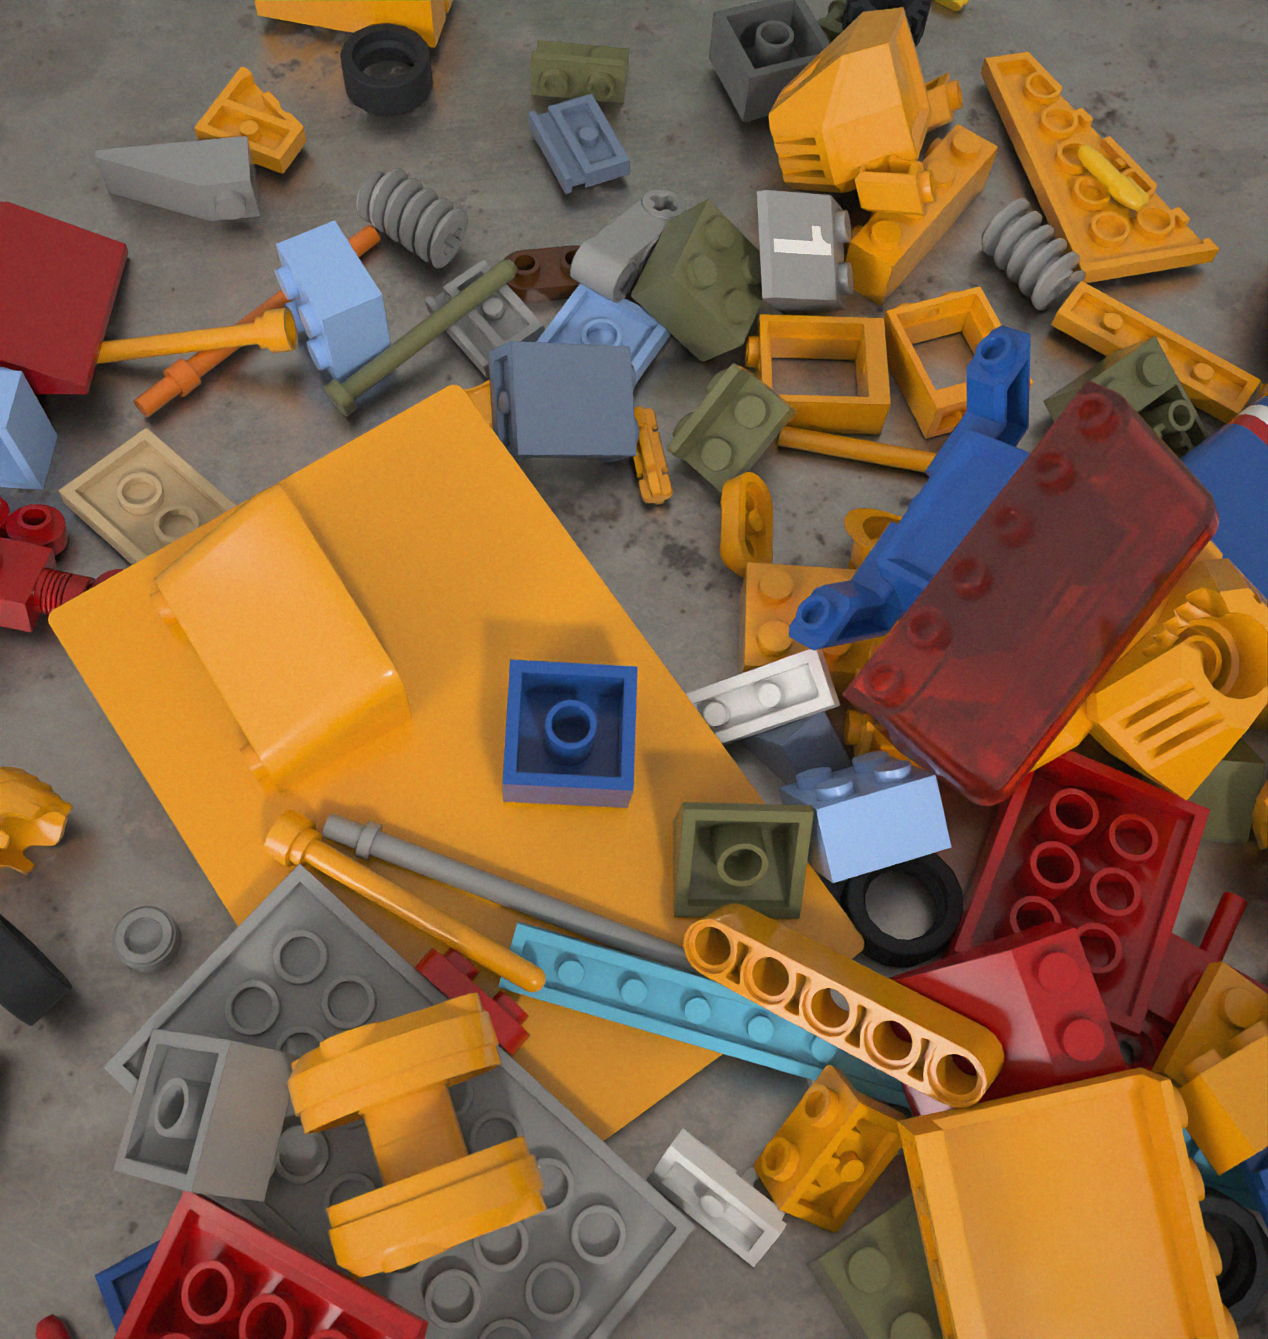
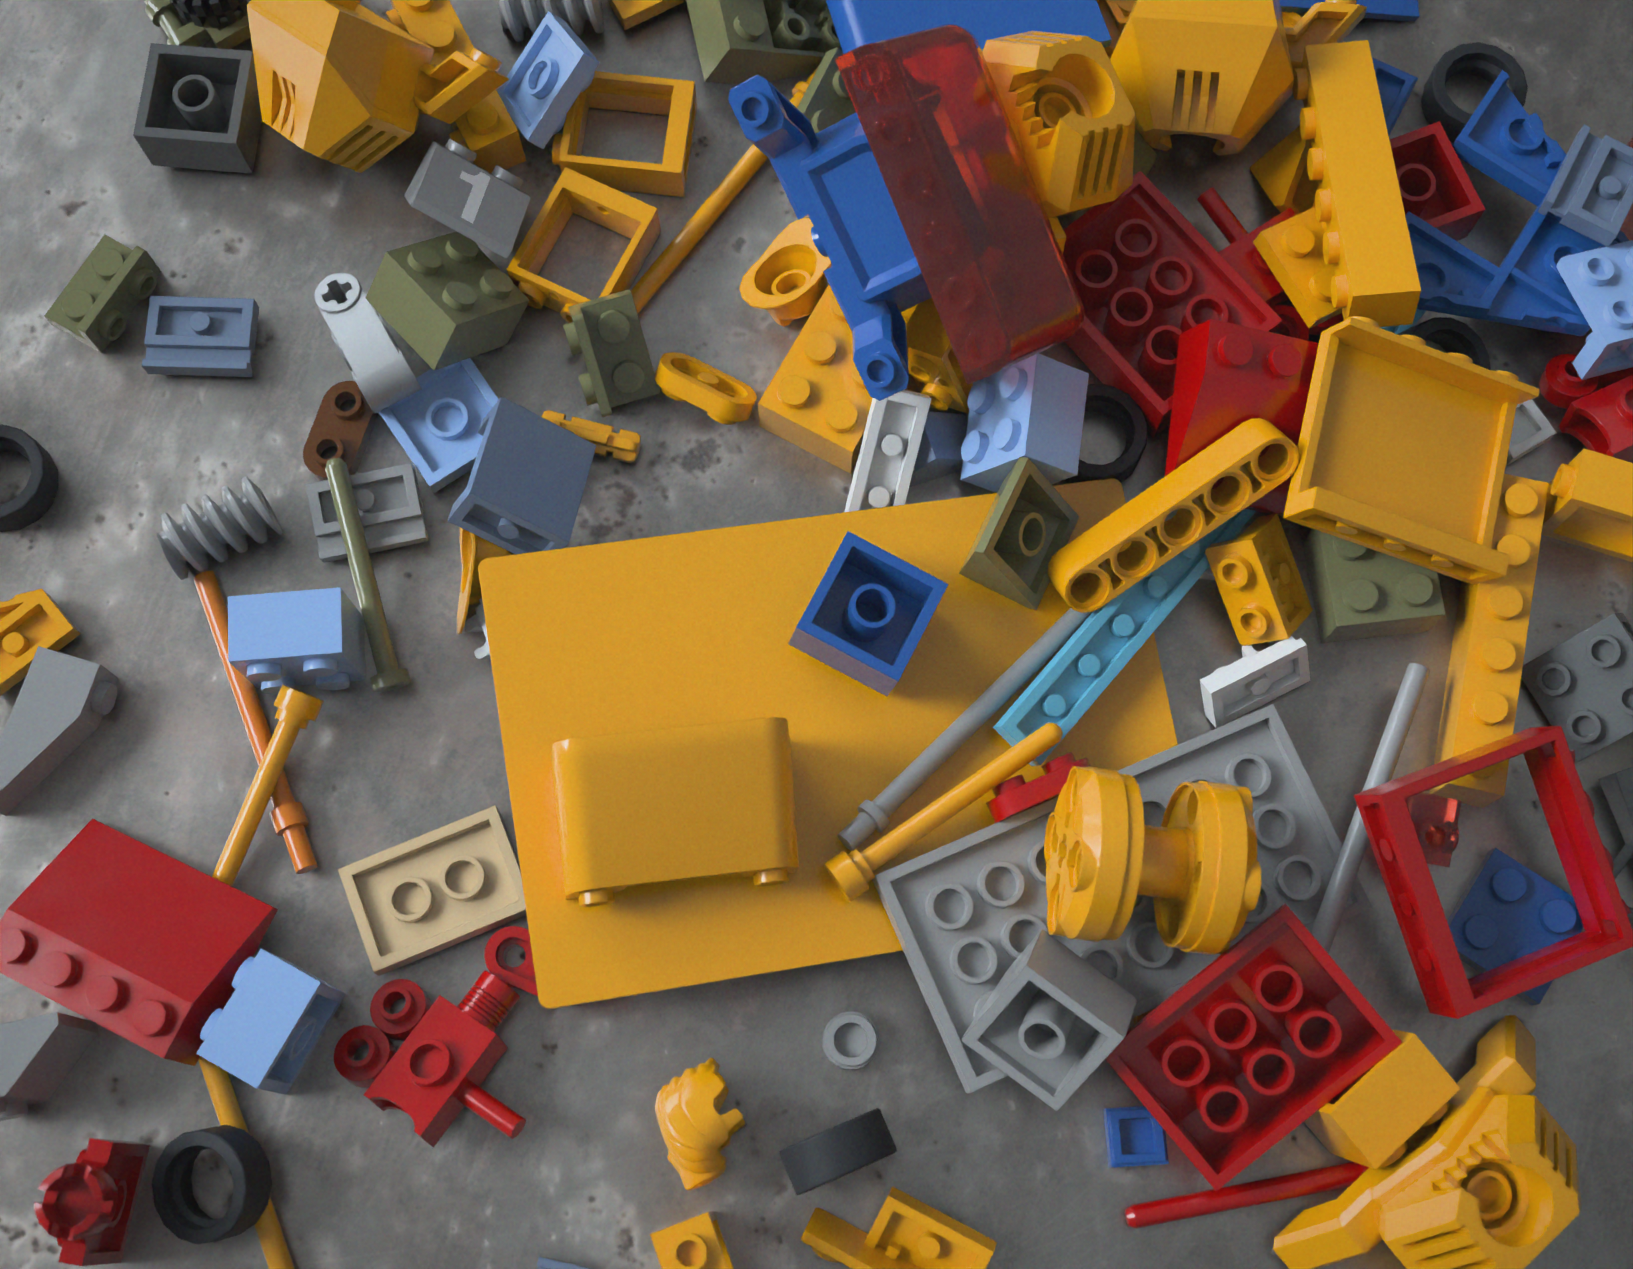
camera: 60 degrees left, 10 degrees up
none -> light blue plate [497,11,600,149]

